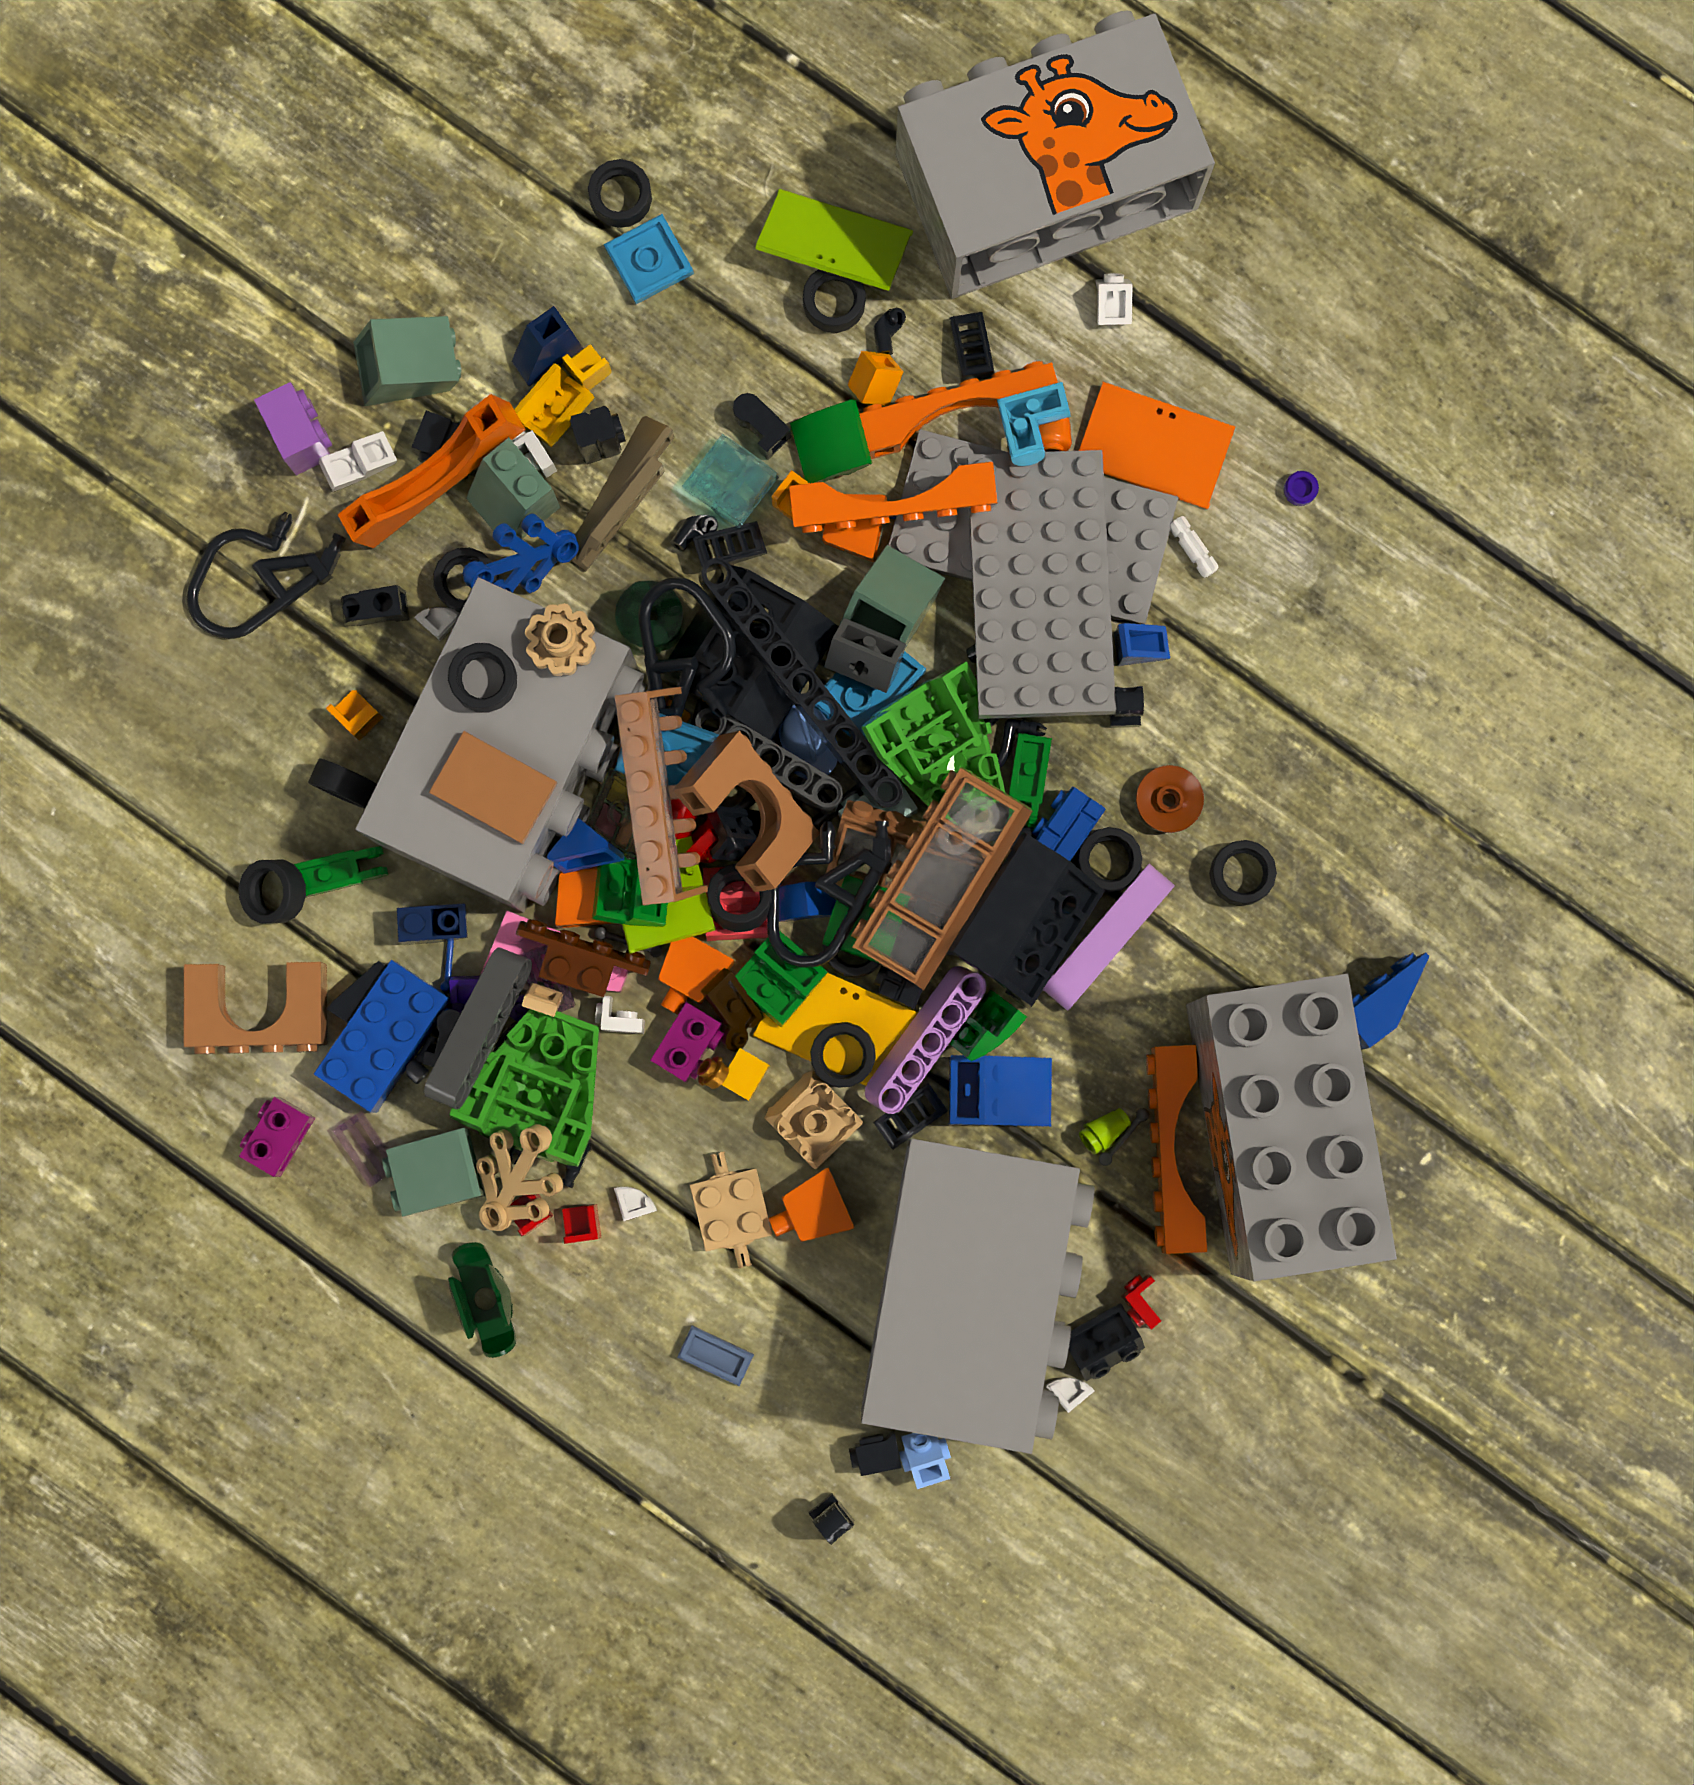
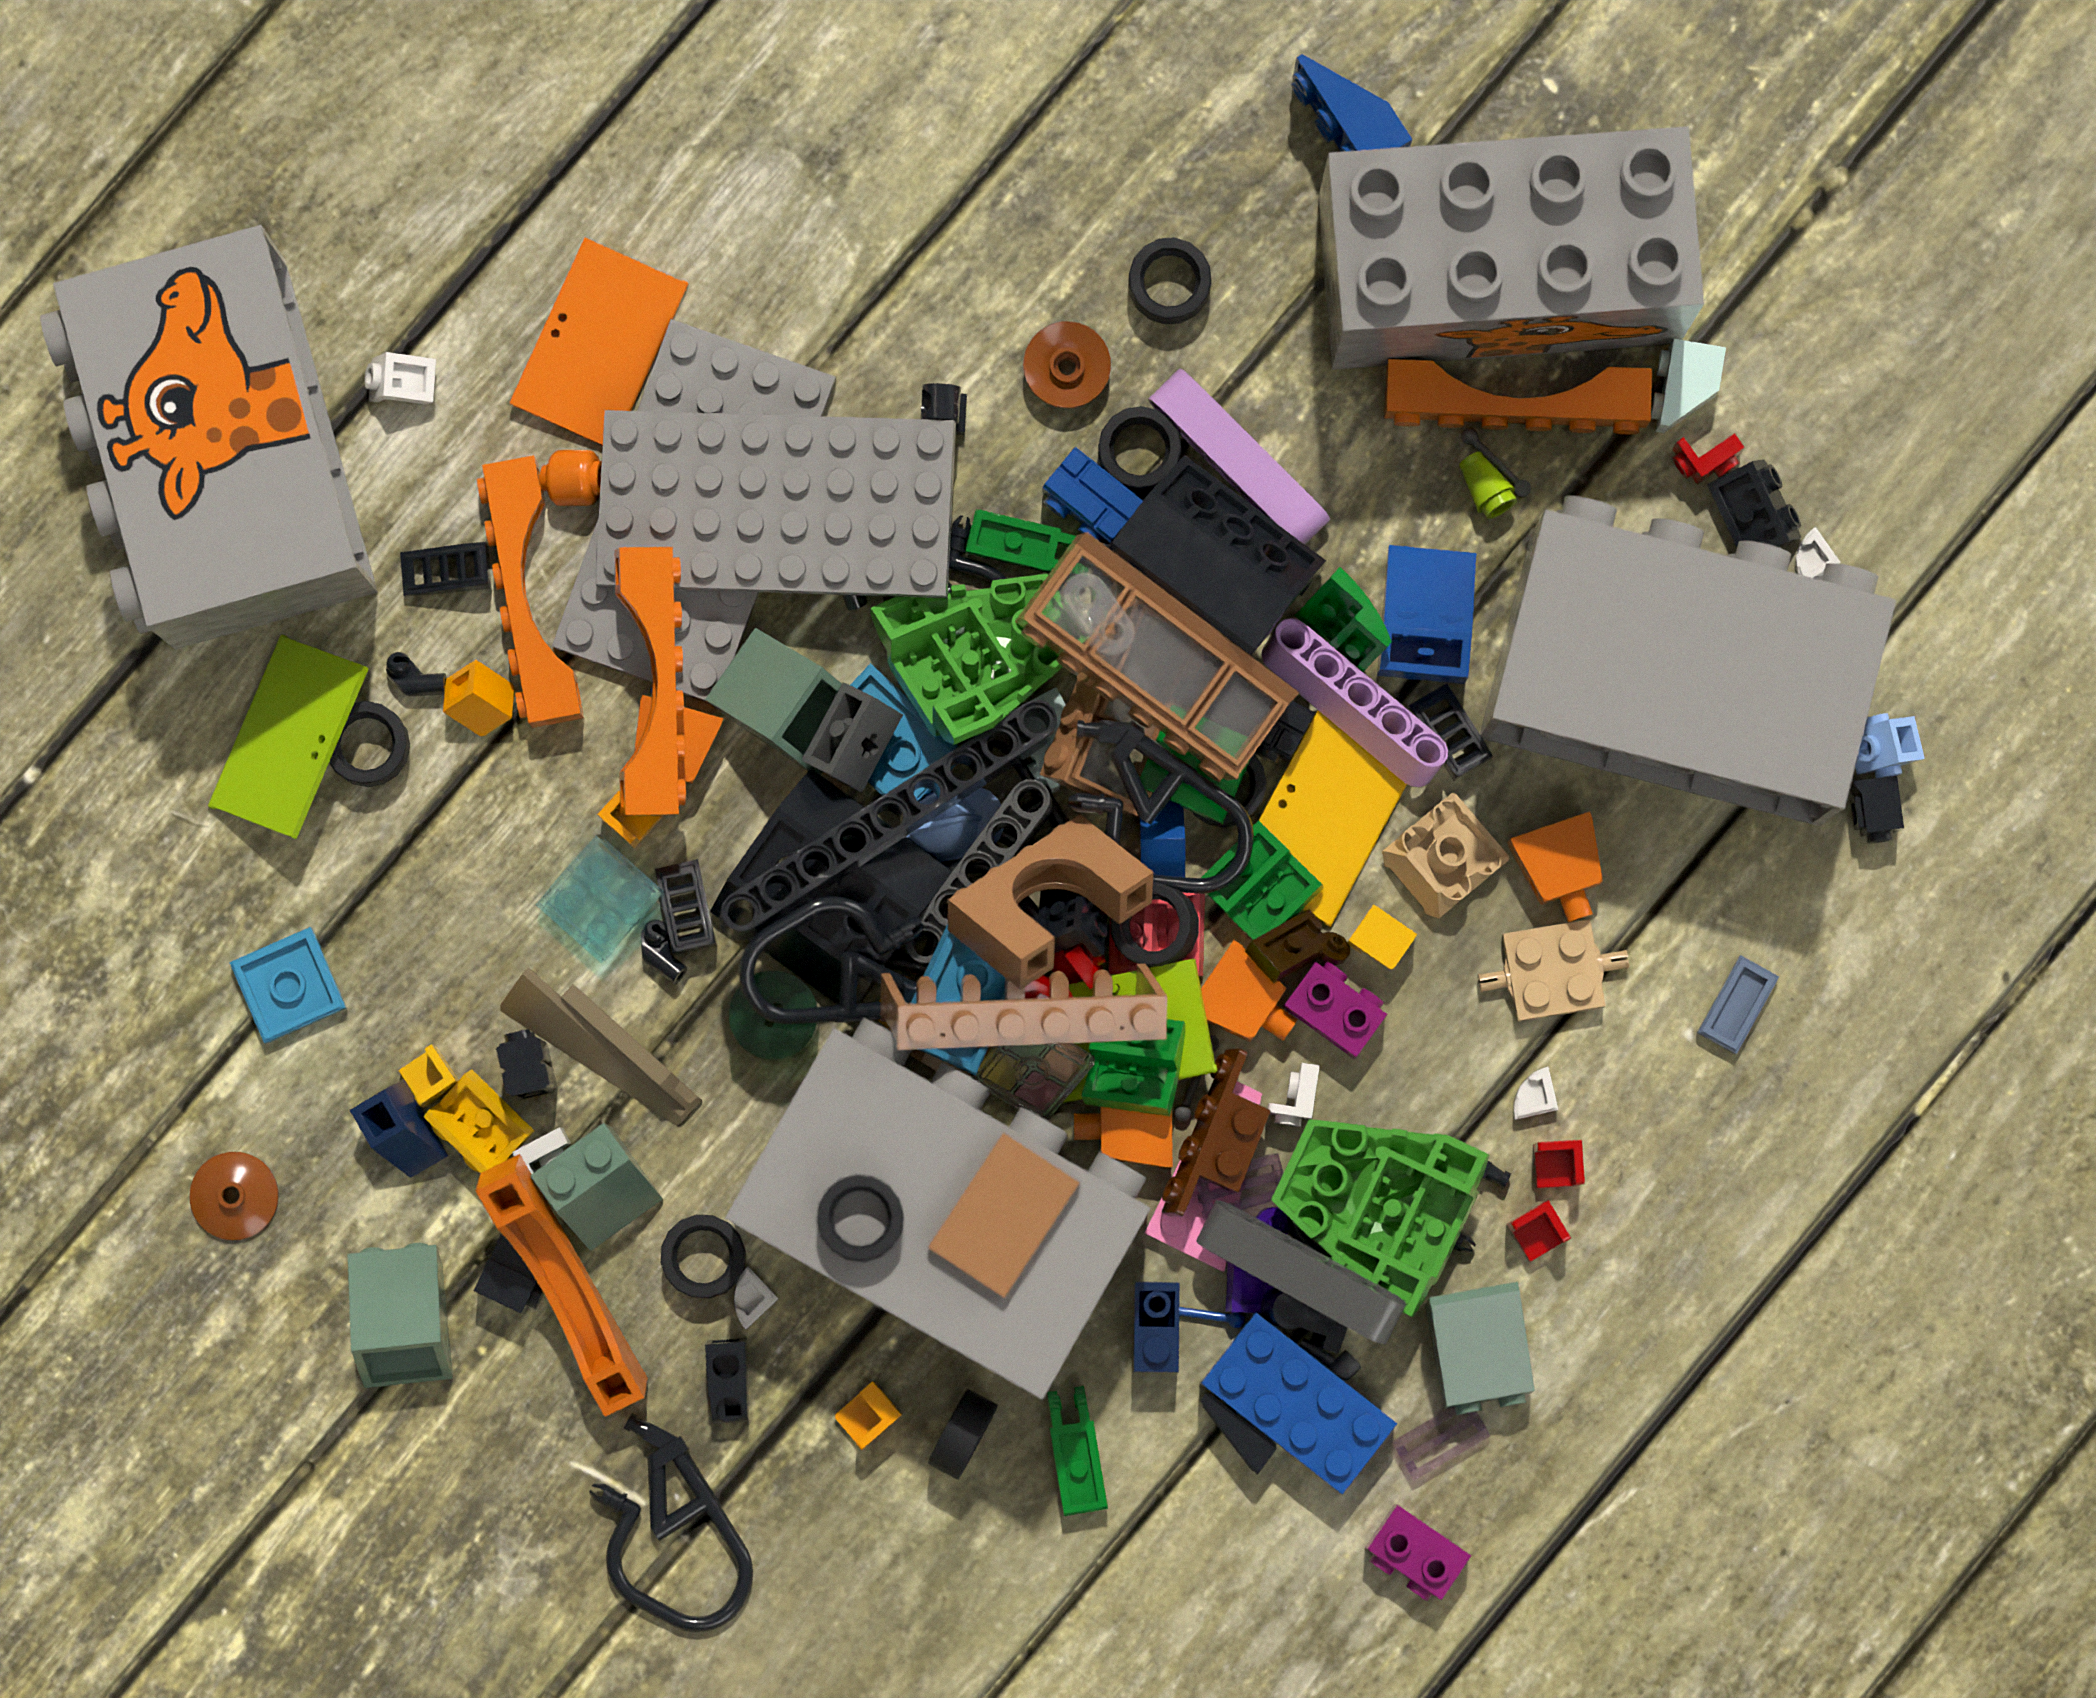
camera: 85 degrees left, 0 degrees up
medium nougat arch [184,962,327,1054] -> none
black tyre [239,859,306,924] -> none
medium lavender brick [254,382,333,475] -> none
white slope [319,431,397,492] -> none
dark green piece [448,1242,516,1358] -> none
blue plant [463,514,579,593] -> none
tan plant [476,1124,563,1231] -> none
tan tile [522,983,563,1017] -> none
tan plant [525,603,597,676] -> none
blue slope [547,818,624,874] -> none
black tyre [588,159,652,228] -> none
pearl gold plate [697,1056,729,1089] -> none
black leg [733,393,792,460] -> none
green slope [790,400,872,483] -> none
black leg [809,1493,854,1545] -> none
black tyre [810,1022,876,1088] -> none
medium azure brick [997,382,1071,466] -> none
blue slope [1114,623,1170,666] -> none
white axle [1170,516,1218,578] -> none
dark purple tile [1284,471,1319,506] -> none
none -> dark orange dish [190,1152,279,1240]
none -> light aqua slope [1651,339,1726,433]

